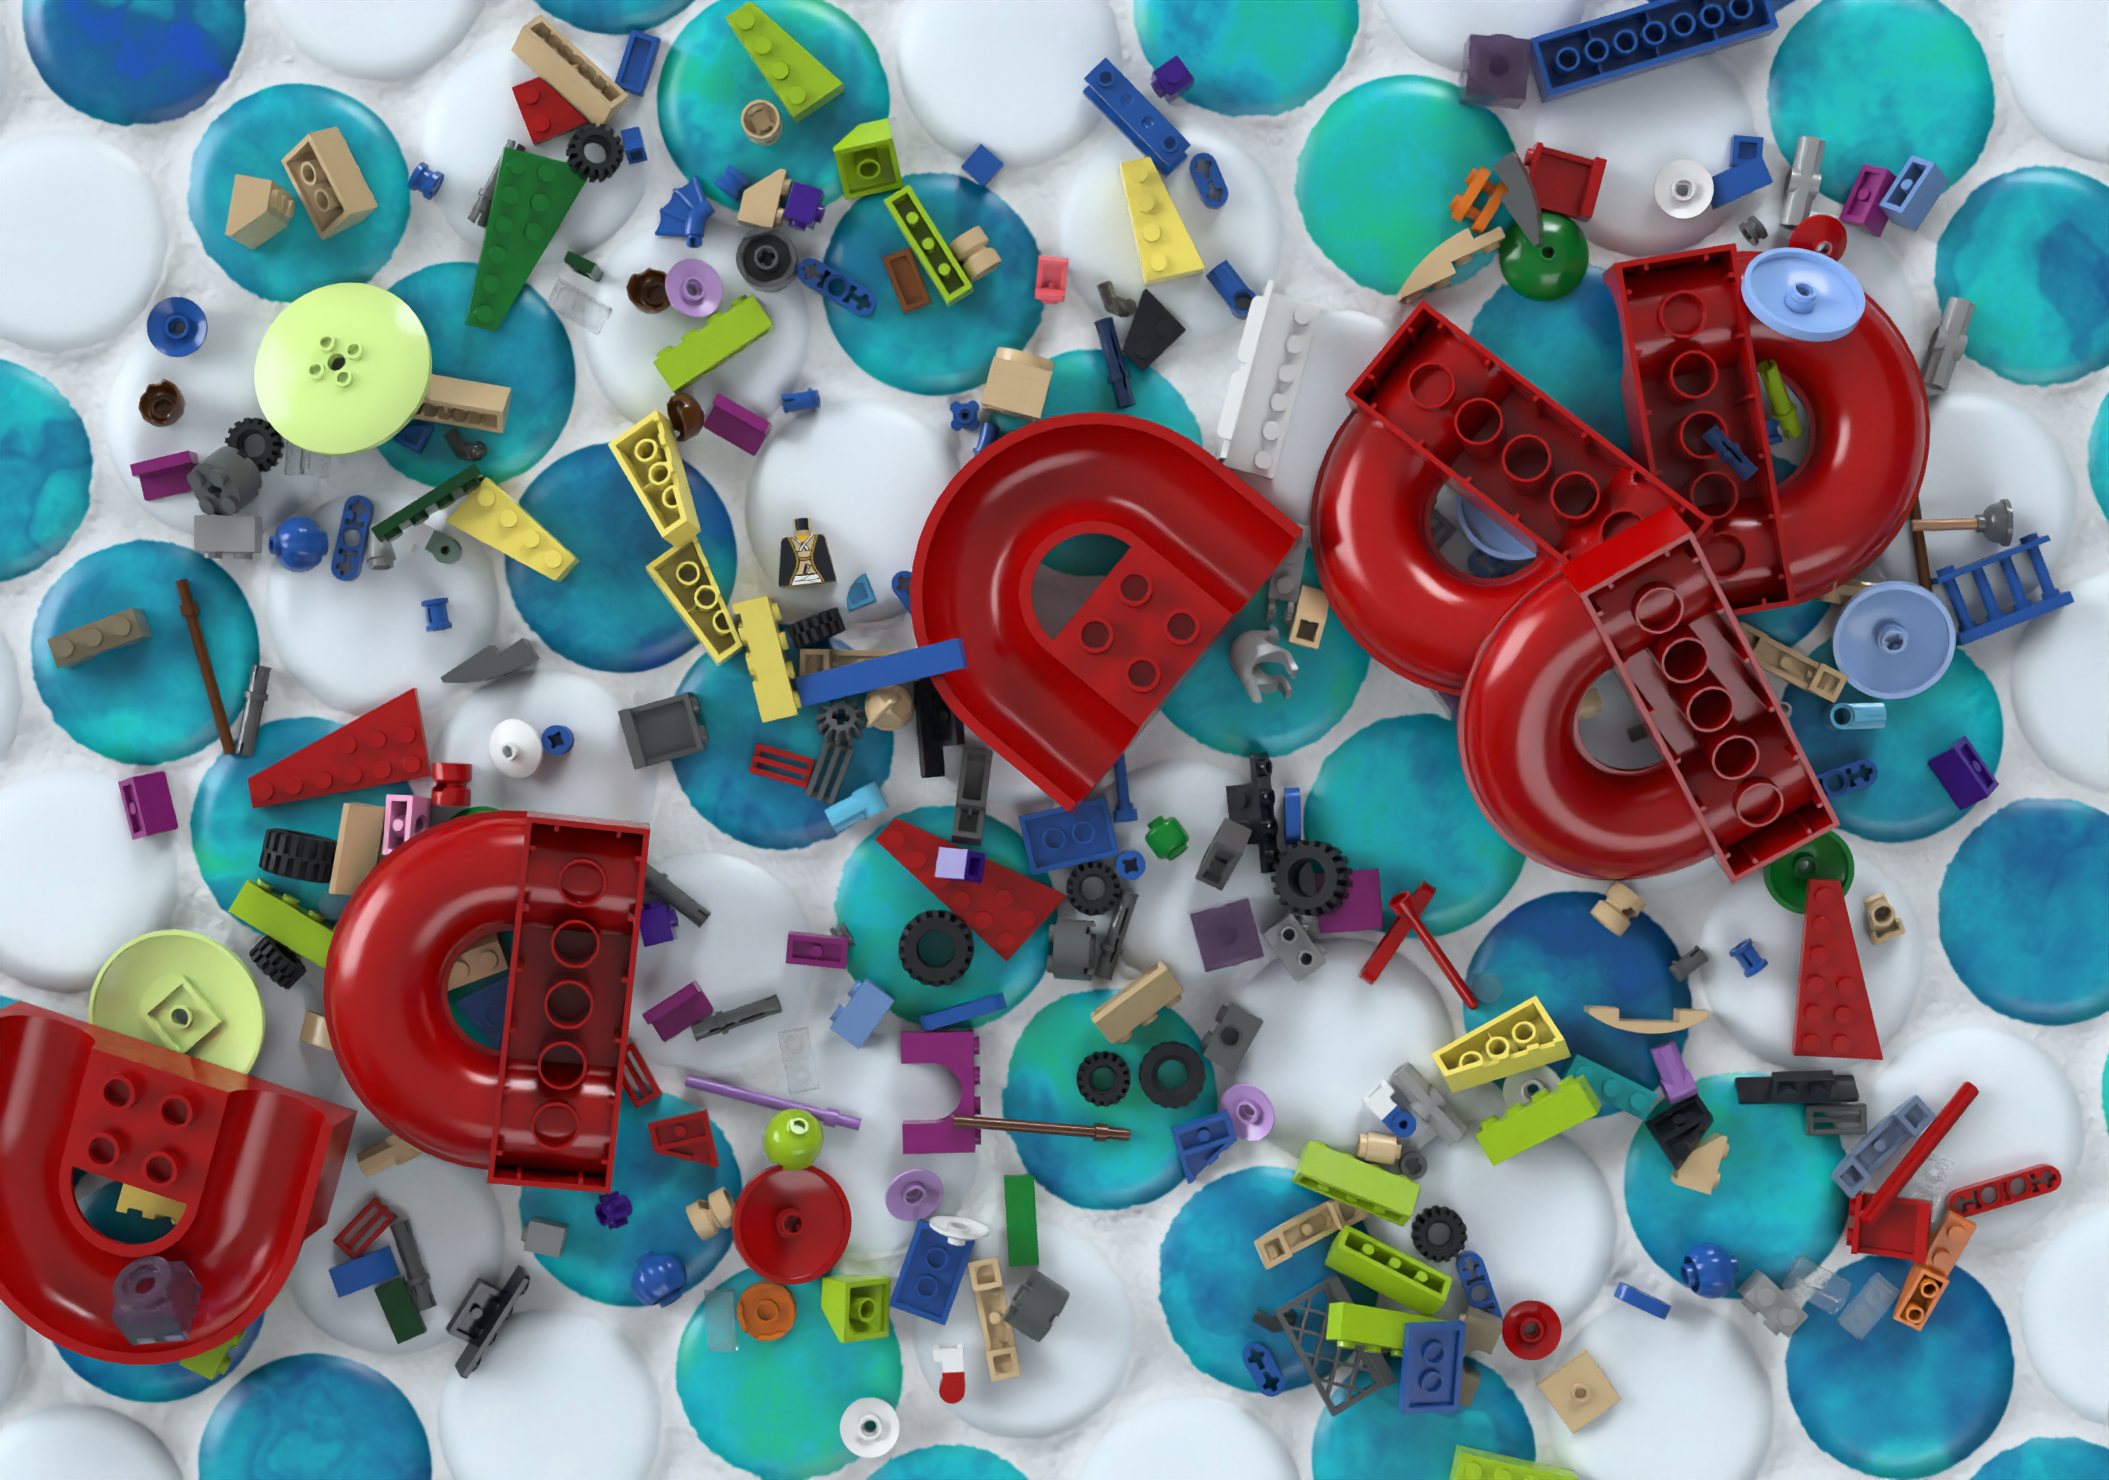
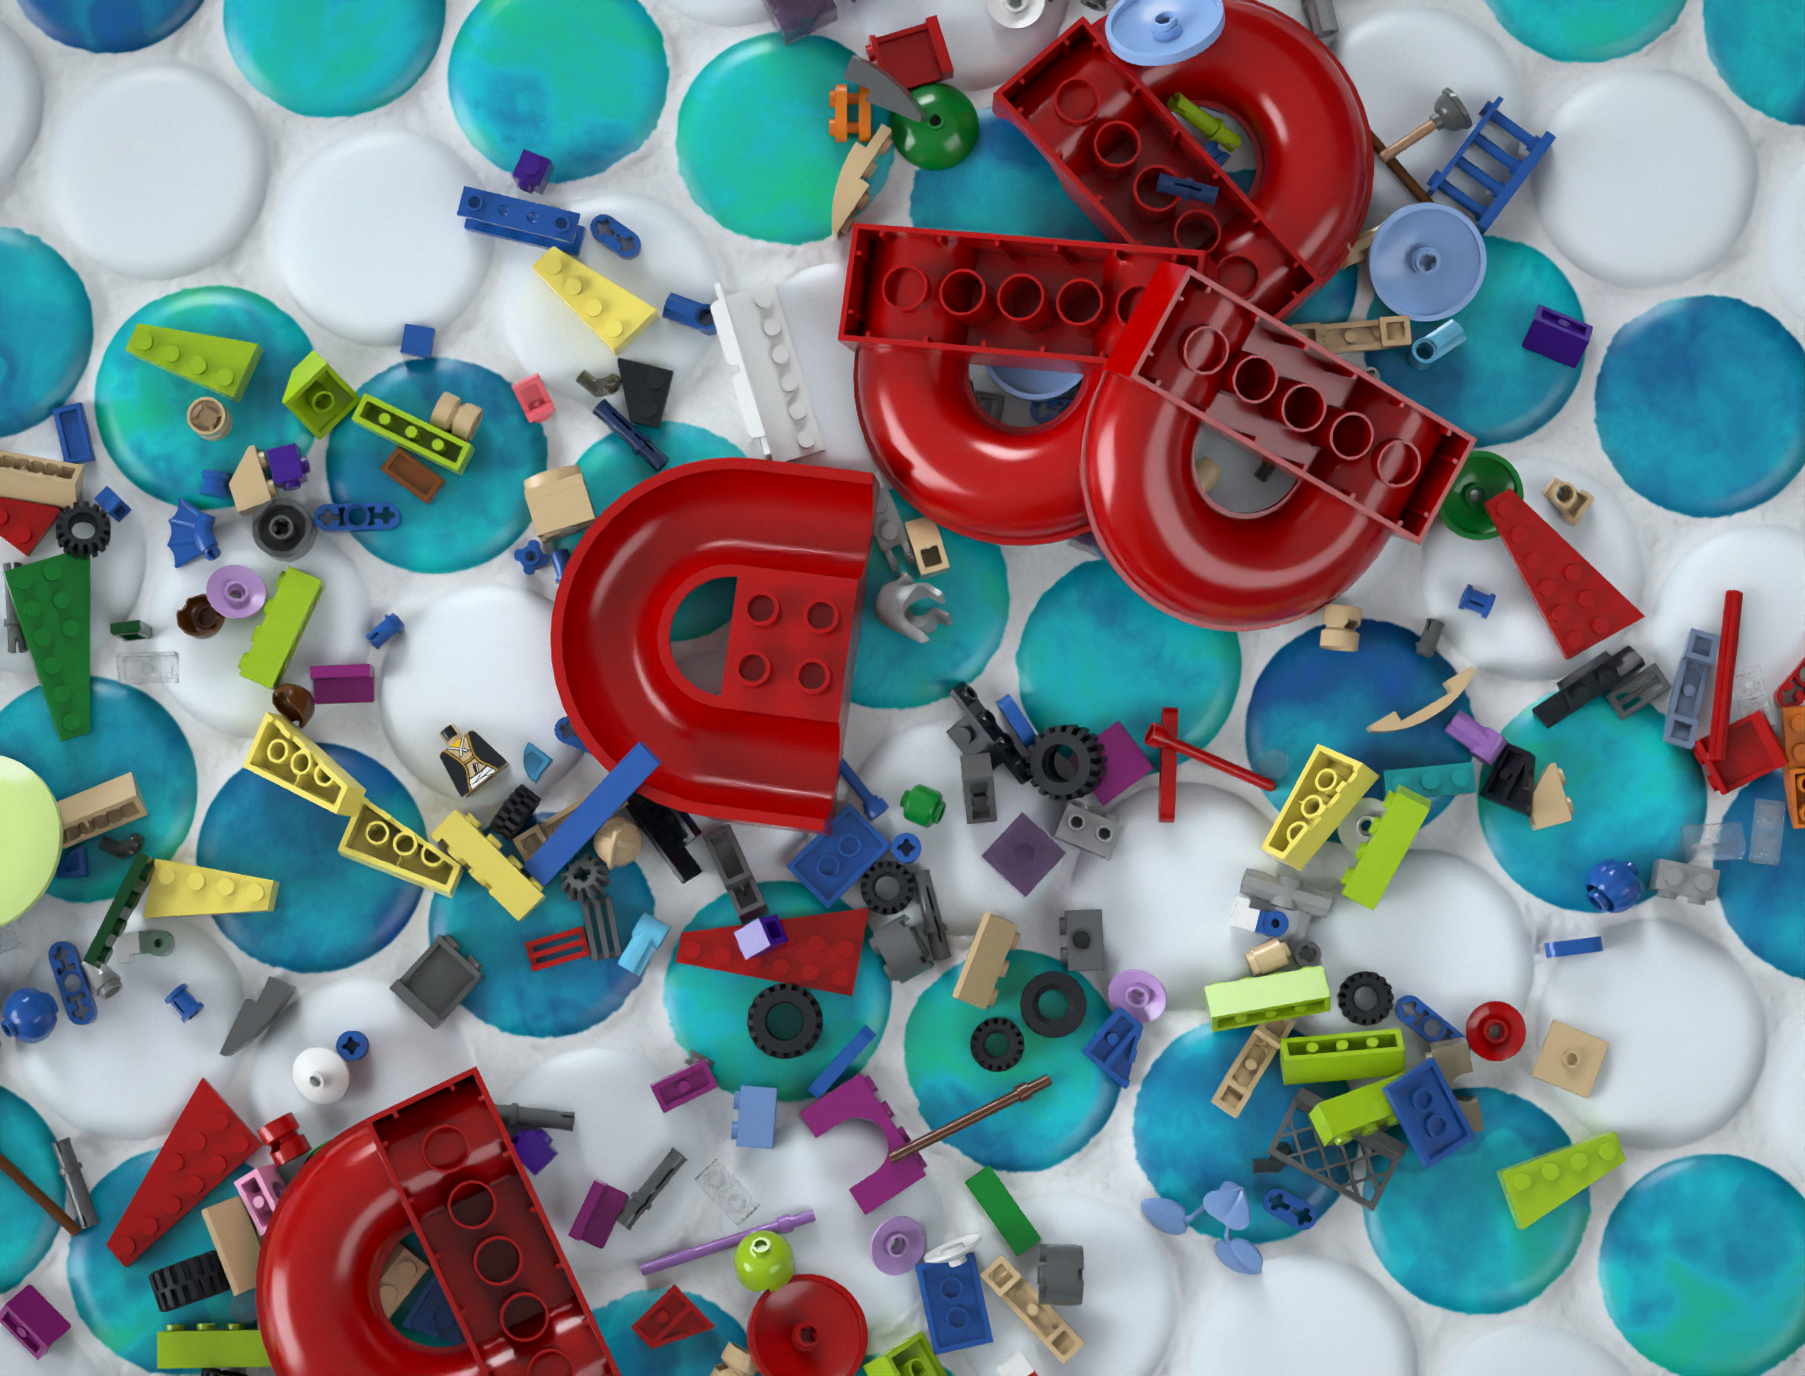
camera: 30 degrees left, 5 degrees down
red tile [623,1042,663,1109] -> none
blue beam [1815,759,1878,800] -> none
none -> medium blue plant [1140,1181,1263,1275]

